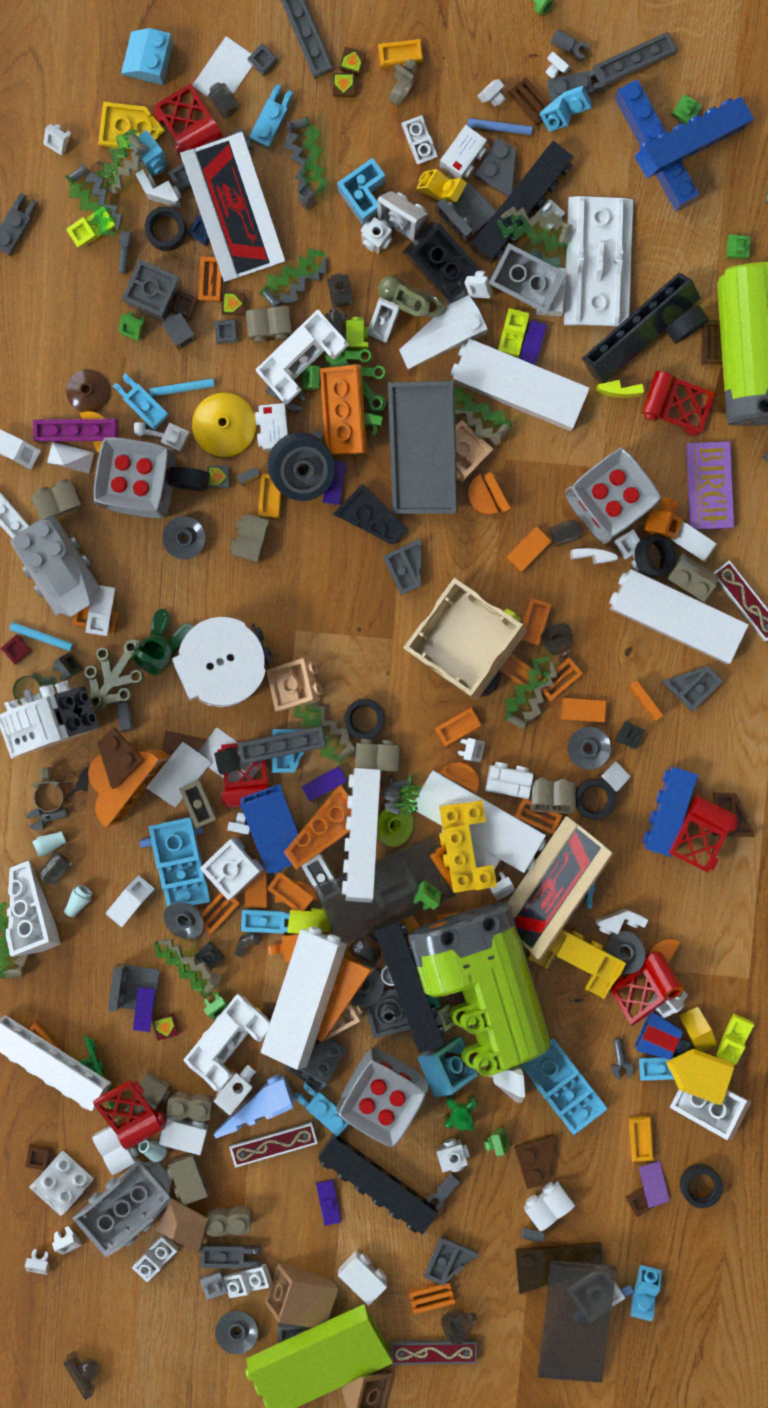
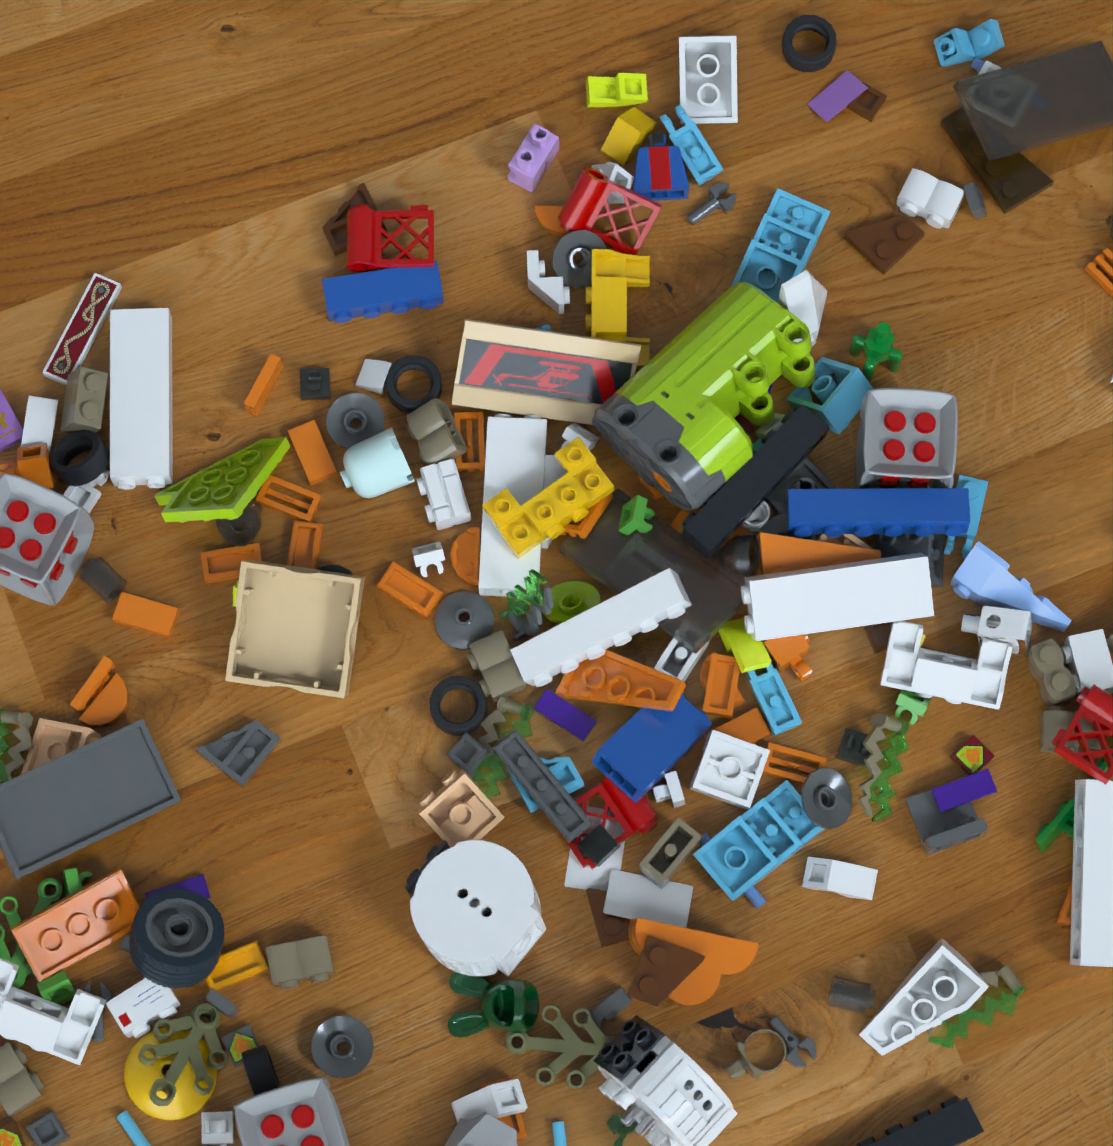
camera: 110 degrees left, 15 degrees down
light aqua cone [32,831,67,857] -> none
pearl dark grey tile [53,652,83,680] -> none
light aqua cone [64,885,93,918] -> none
tile [229,1121,318,1168] -> none
clear smoke arm [234,932,262,958] -> none
dark purple piece [316,1179,341,1226] -> none
black brick [318,1133,438,1235] -> none
black wing [333,484,408,545] -> none
dark grey wing [423,1235,479,1285] -> none
dark grey bar [427,1172,462,1210] -> none
white brick [436,1138,470,1173] -> none
bright green tile [484,1127,510,1156] -> none
piece [503,657,557,730] -> none
white slope [570,548,618,565] -> none
light orange tile [628,1116,654,1162] -> none
dark grey wing [662,666,723,712] -> none
yellow tile [666,1049,734,1105] -> none
none -> olive plant [138,1003,228,1107]
none -> lime wing [155,437,291,523]
none -> light aqua cylinder [340,427,415,498]
none -> dark grey dish [435,591,494,650]
none -> dark grey tile [446,732,490,776]
none -> lavender hips [508,124,560,193]
none -> blue brick [786,488,970,537]

